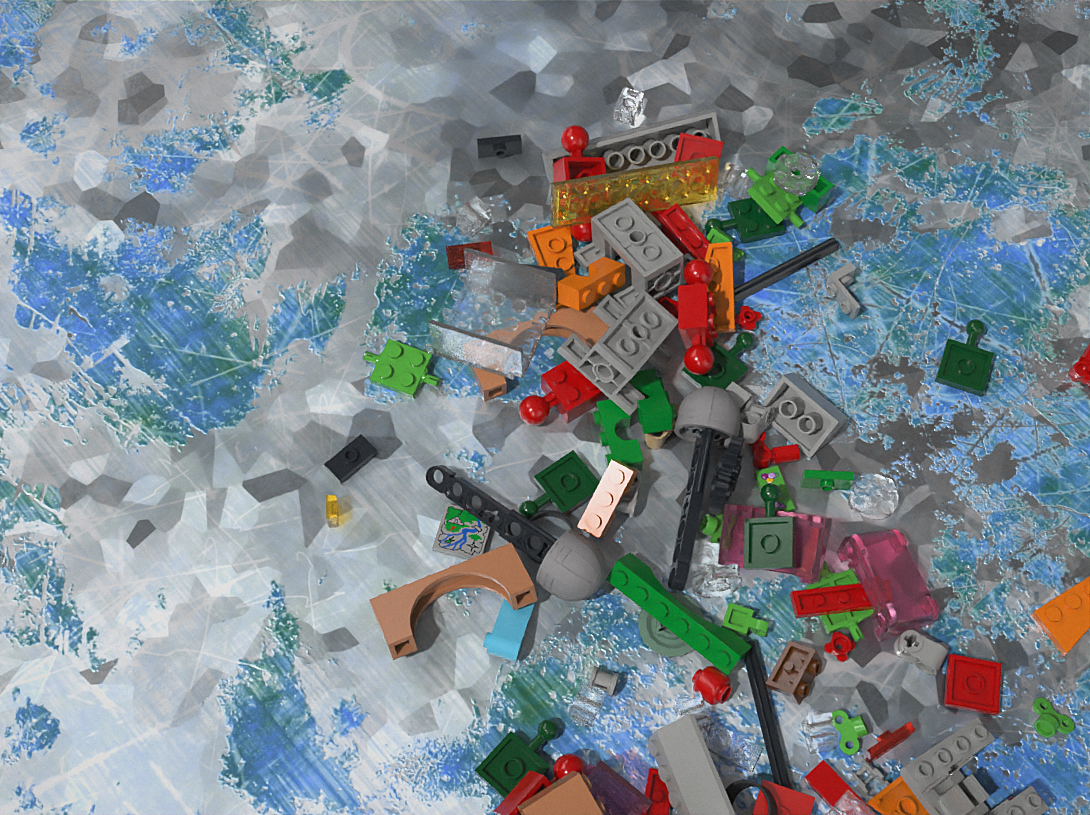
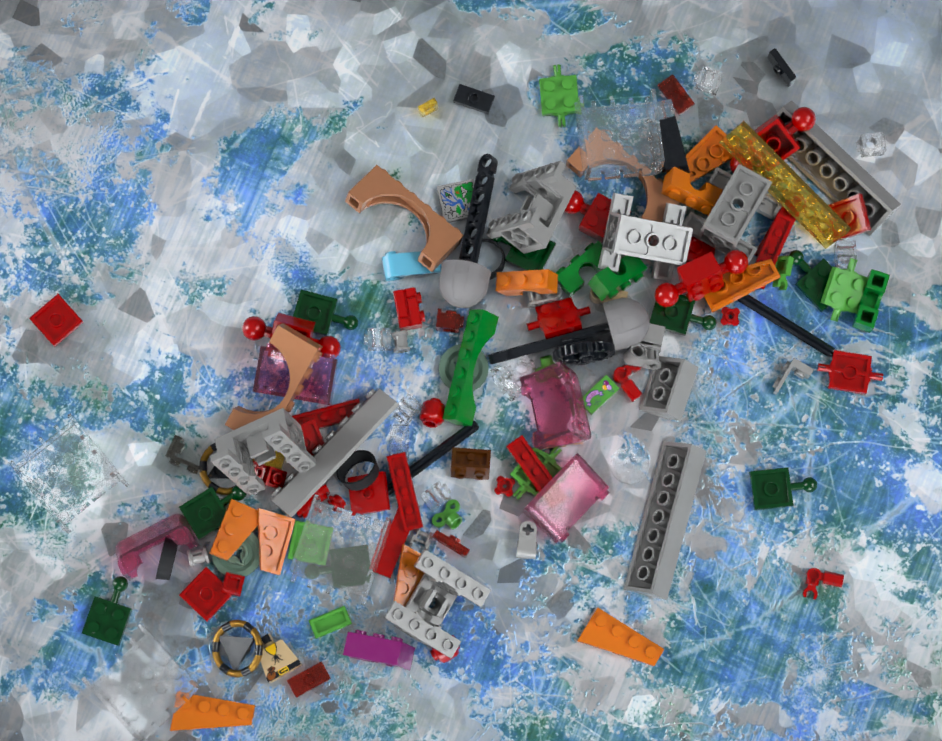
camera: 65 degrees right, 15 degrees up
bright green plate [722,602,769,637] -> none
dark green plate [744,483,796,570] -> none
clear plate [773,152,820,196] -> none
green plate [800,470,854,491] -> none
red plate [944,654,1002,716] -> none
bright green piece [1032,697,1075,737] -> none
none -> red tile [386,452,423,532]
none -> red brick [393,287,425,331]
none -> clear red brick [436,308,464,333]
none -> light grey piece [486,161,576,253]
none -> red plate [526,297,591,339]
none -> light grey slope [624,441,707,600]
none -> red plate [817,350,883,395]

